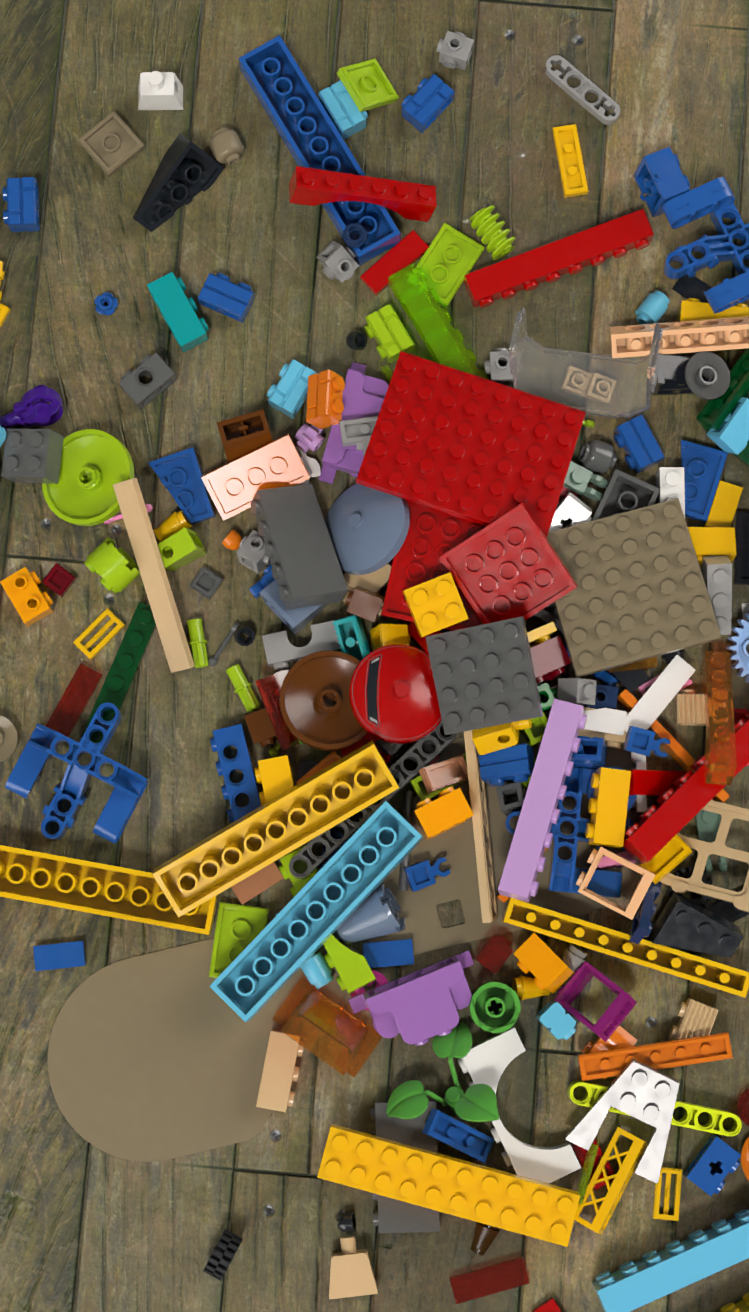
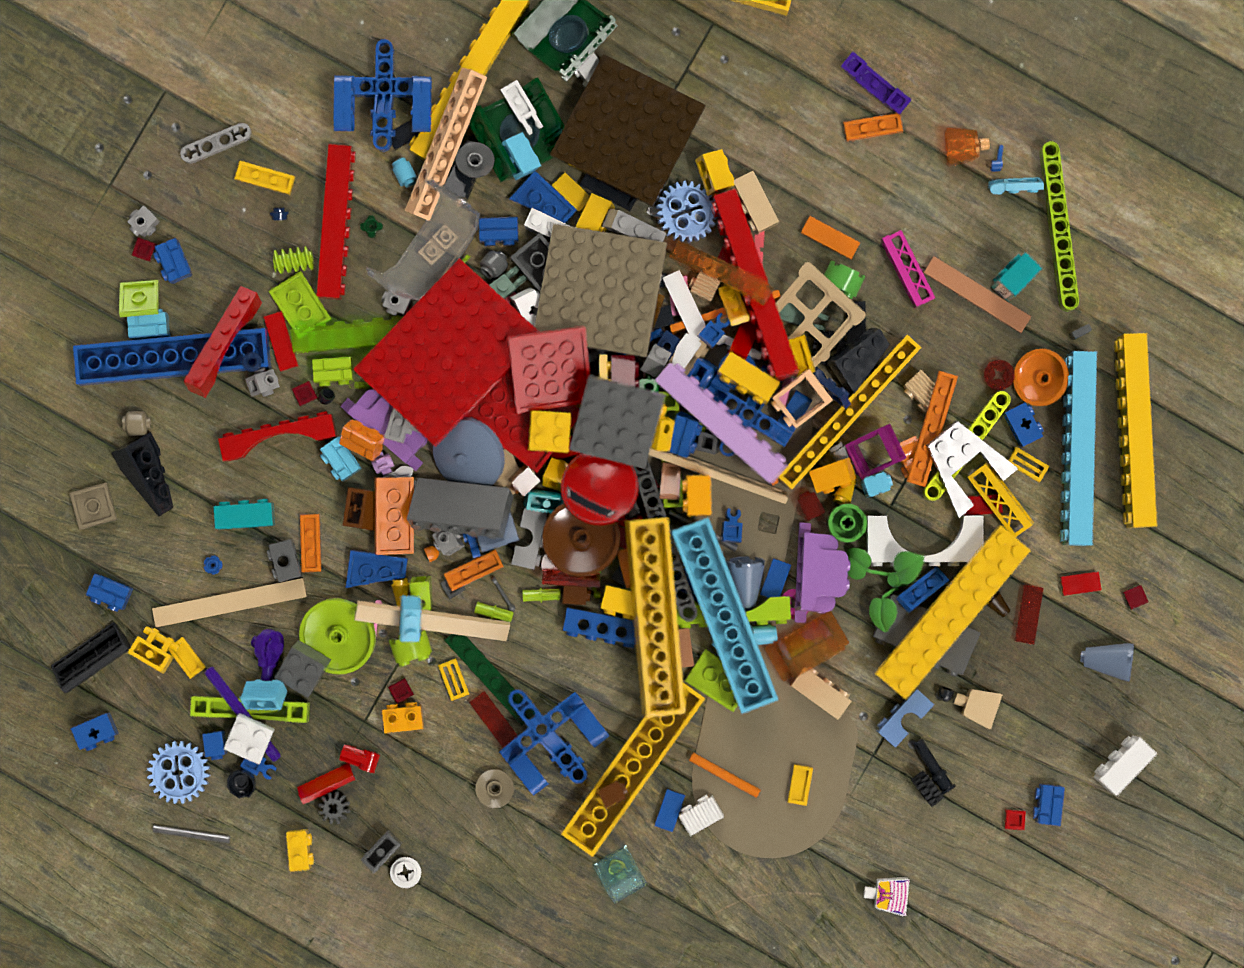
camera: 65 degrees left, 5 degrees up
white torso [138,71,183,110] -> none
blue brick [198,273,255,323] -> none
black hinge [234,626,255,646] -> none
lime piece [577,1136,599,1211] -> none
blue brick [633,147,690,217] -> none
none -> dark red plate [132,238,157,262]
none -> tan tile [152,578,307,627]
none -> red arch [218,411,338,462]
none -> dark blue plate [270,207,289,220]
none -> dark red plate [292,381,318,407]
none -> orange tile [300,514,322,572]
none -> dark green plate [360,215,383,238]
none -> medium azure brick [399,596,422,642]
none -> orange tile [443,549,504,592]
none -> reddish brown brick [597,780,628,809]
none -> white brick [679,795,724,836]
none -> orange piece [689,752,761,798]
none -> yellow tile [717,283,750,326]
none -> yellow tile [787,764,813,806]
none -> torso [864,877,909,916]
none -> medium blue arch [877,689,934,748]
none -> black pin [913,738,956,795]

